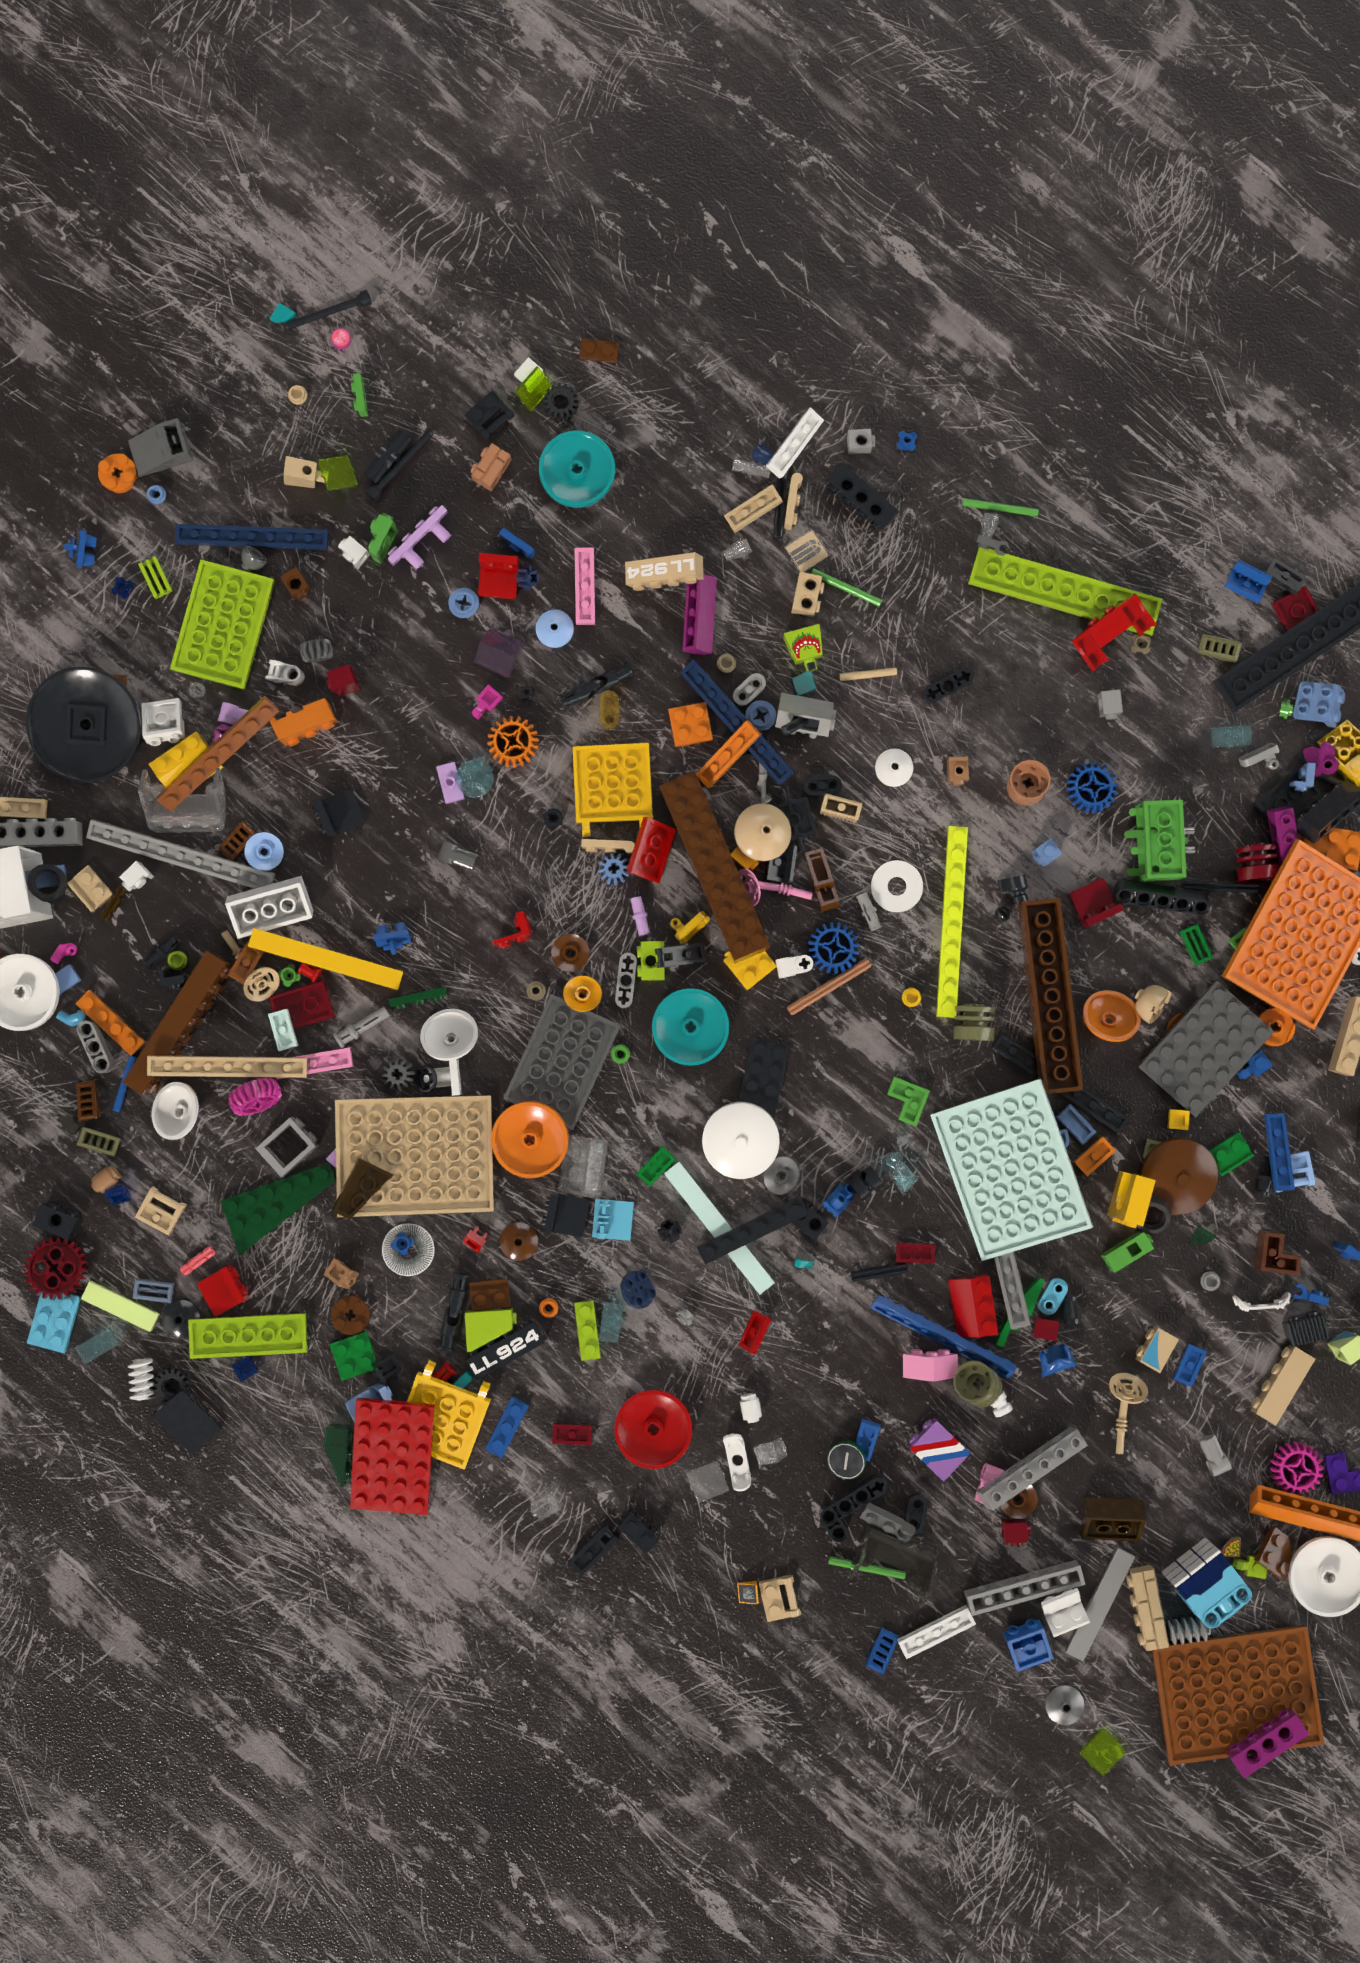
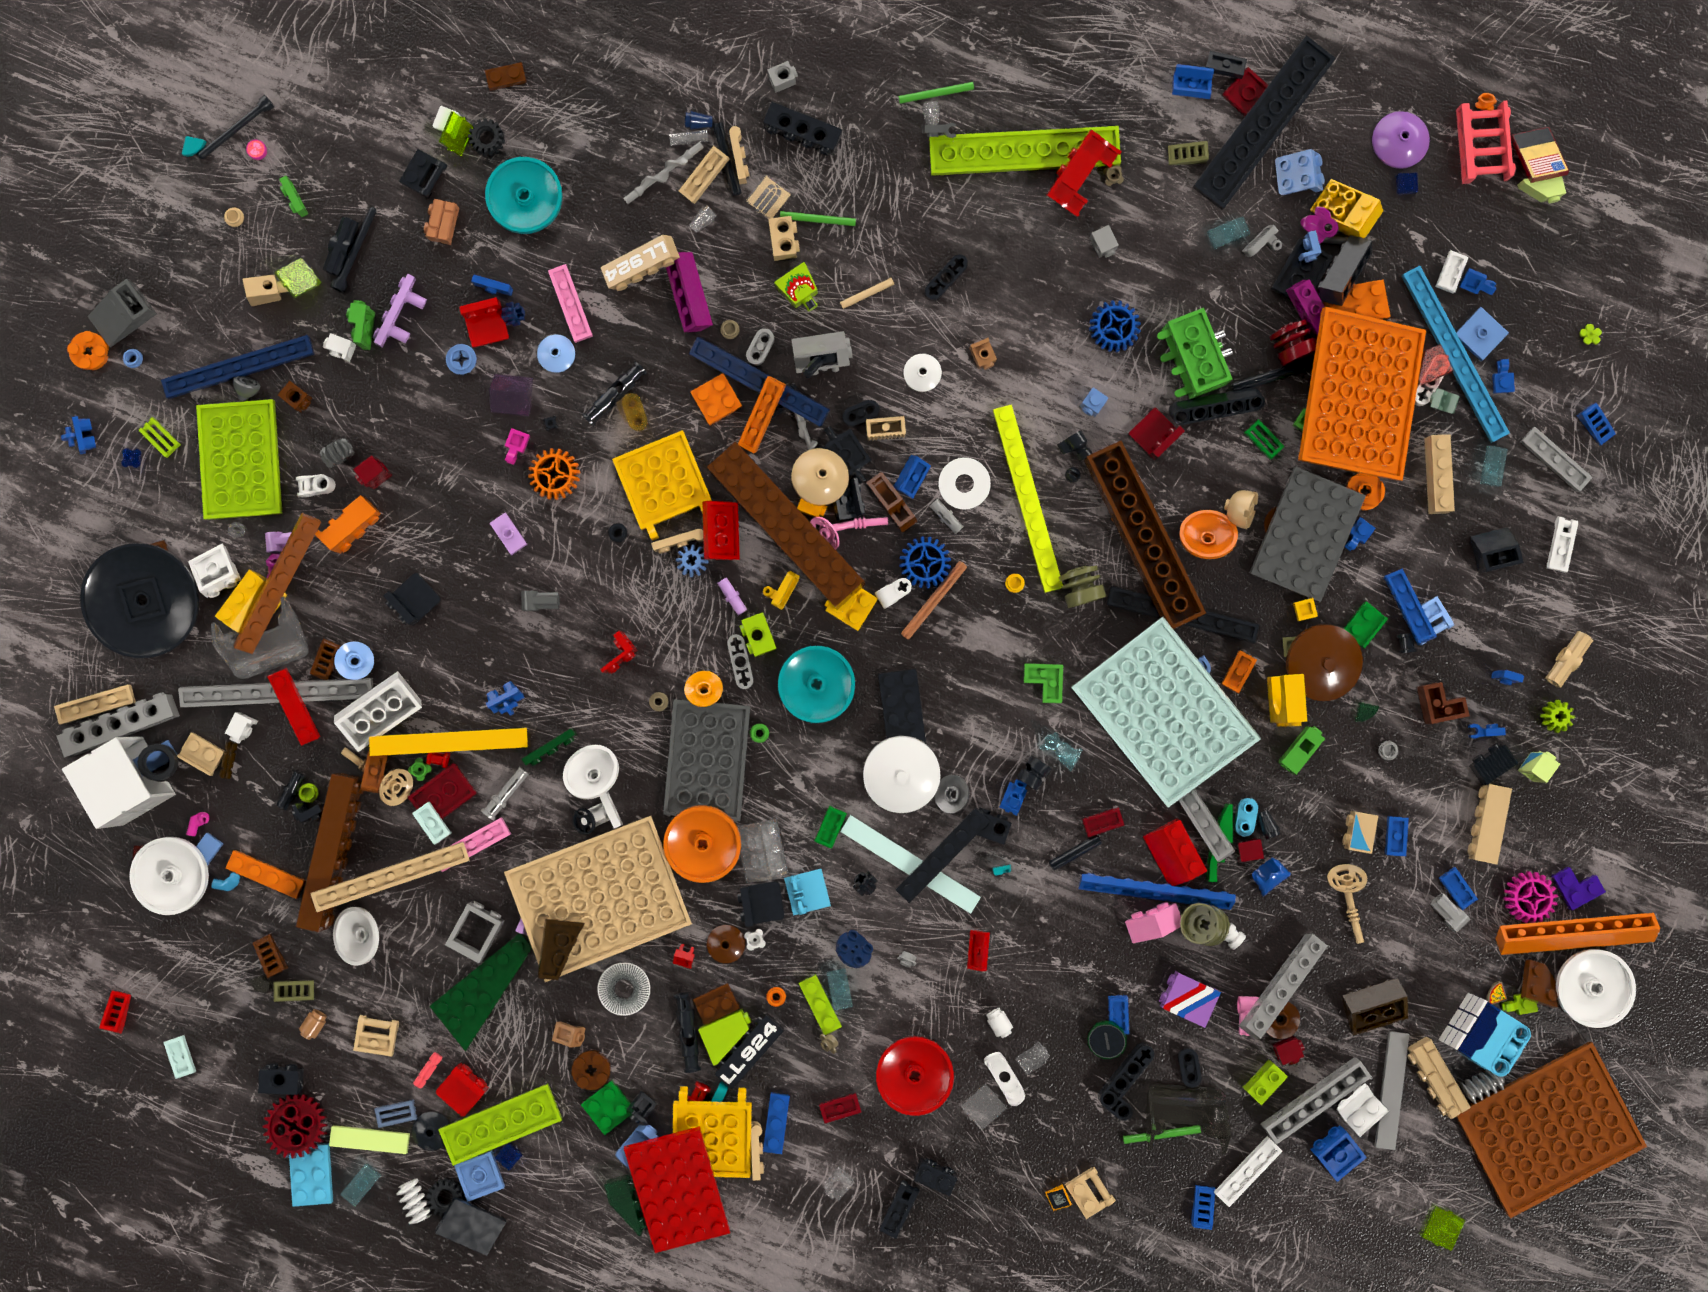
camera: 25 degrees left, 0 degrees up
light grey beam [77,1021,115,1073] -> none
clear blue plate [105,1184,131,1206] -> none
blue bar [112,1055,137,1113] -> none
dark pink gear [228,1077,282,1116] -> none
dark grey gear [382,1058,415,1091] -> none
blue plate [391,1232,414,1255] -> none
clear light blue dish [456,759,494,797] -> none
reddish brown dish [551,934,590,972] -> none
black plate [655,943,706,968] -> none
medium blue gear [745,700,776,731] -> none
white plate [766,407,824,479] -> none
teal slope [792,671,816,696] -> none
dark grey hinge [860,1502,916,1542] -> none
blue plate [897,431,917,451] -> none
nougat wheel [1006,760,1051,806] -> none
flat silver dish [1045,1685,1085,1725] -> none
medium blue tile [1055,1104,1096,1145] -> none
black tyre [1137,1195,1171,1234] -> none
magenta brick [1226,1709,1309,1779] -> none
white piece [1232,1292,1291,1312] -> none
bright green plate [1279,700,1293,719] -> none
none -> red plate [267,668,320,746]
none -> medium blue plate [454,1150,505,1202]
none -> light grey piece [623,141,704,204]
none -> white plate [744,929,766,951]
none -> tan plate [751,1121,764,1181]
none -> dark tan plate [820,1034,838,1054]
none -> blue slope [893,455,931,499]
none -> lime brick [1243,1060,1288,1105]
none -> blue plate [1439,867,1478,910]

